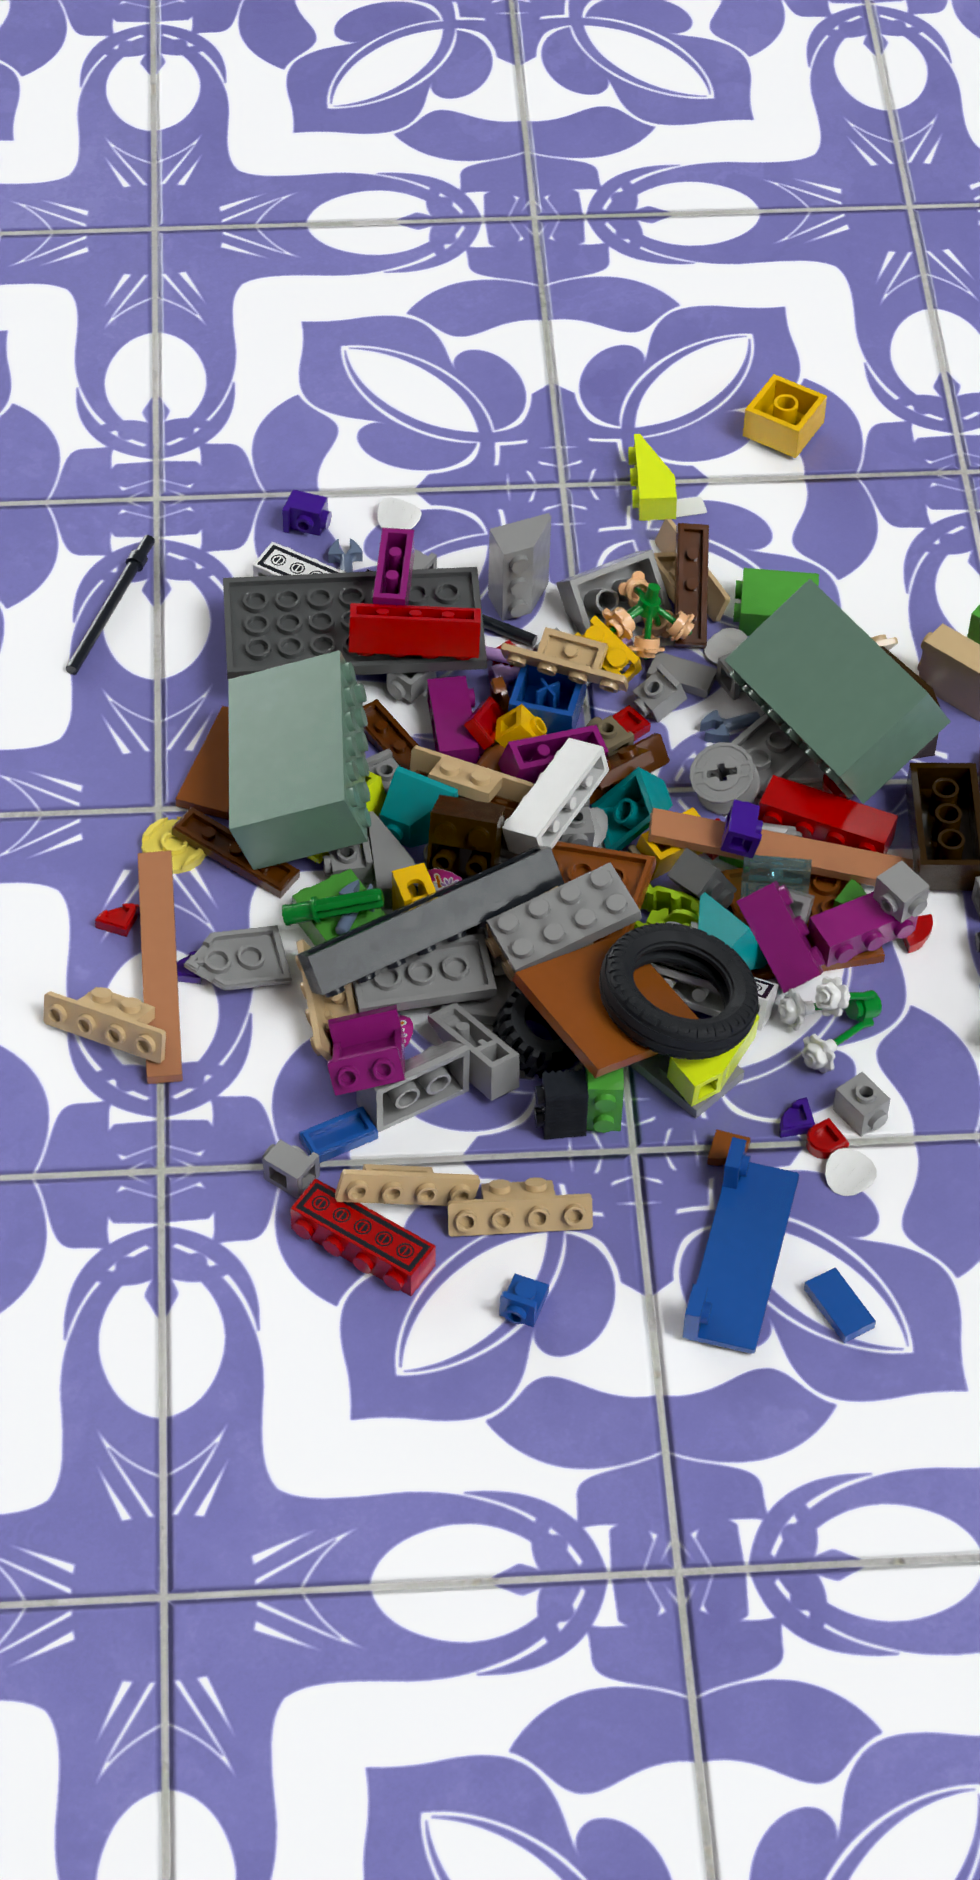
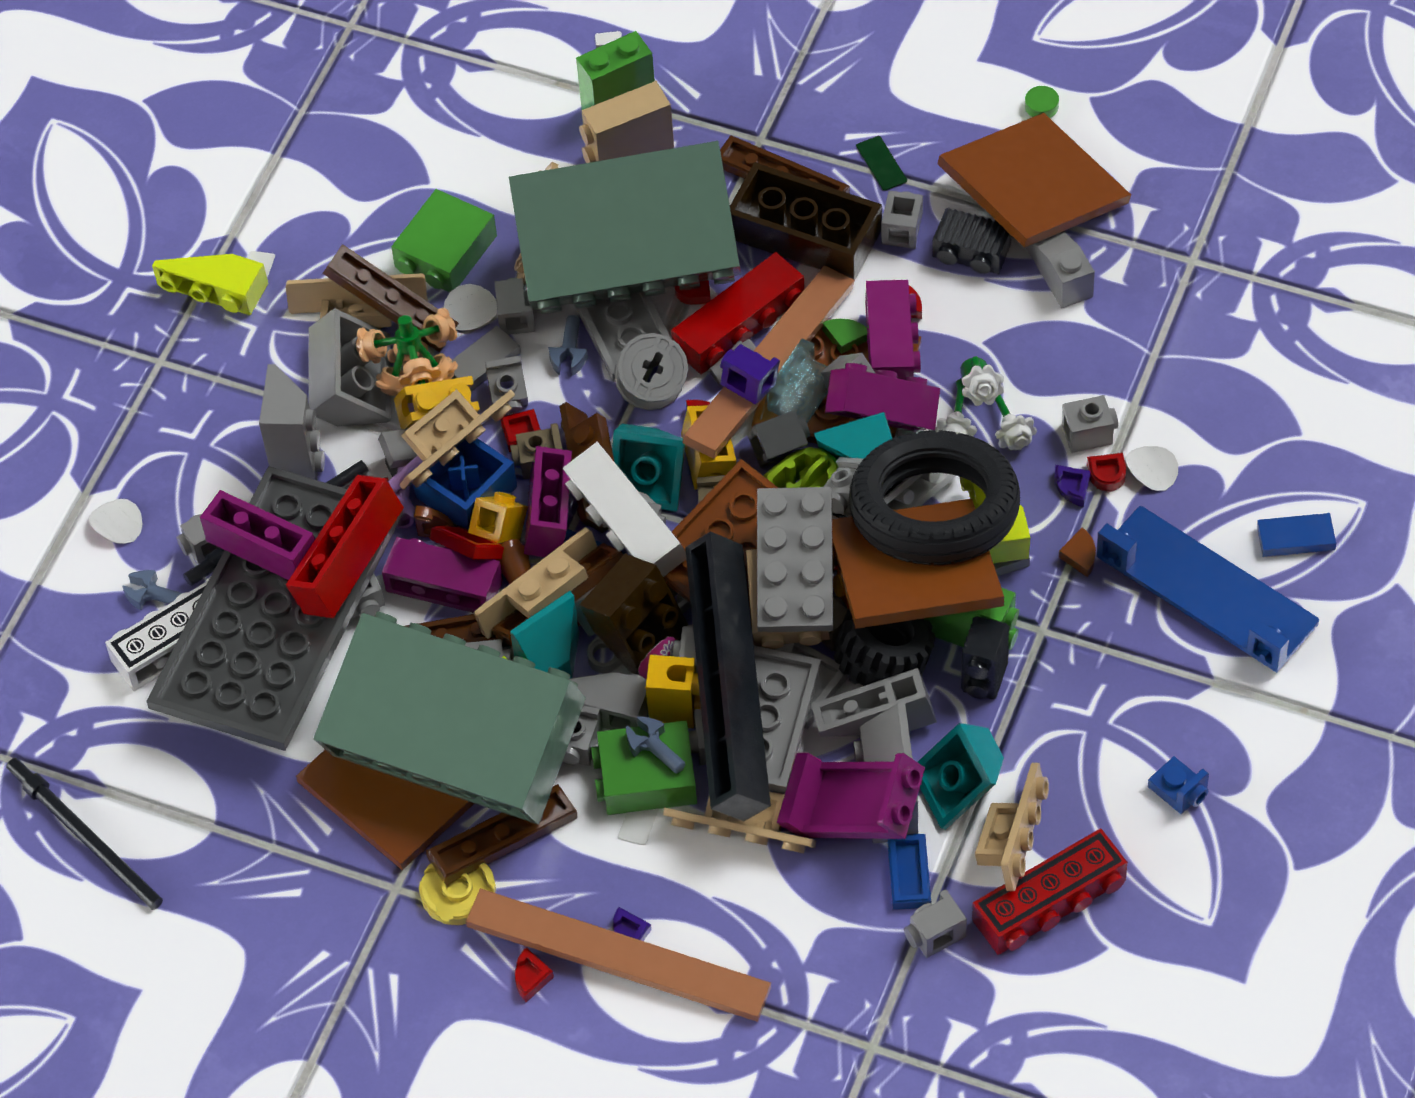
camera: 60 degrees left, 5 degrees up
tan bracket [43,987,166,1063] -> none
light grey tile [184,925,292,991] -> none
dark purple brick [282,489,332,536] -> none
green axle [282,888,384,926] -> none
tan bracket [447,1177,593,1237] -> none
yellow brick [743,374,827,458] -> none
light grey brick [873,860,930,923] -> none
none -> teal slope [918,723,1004,830]

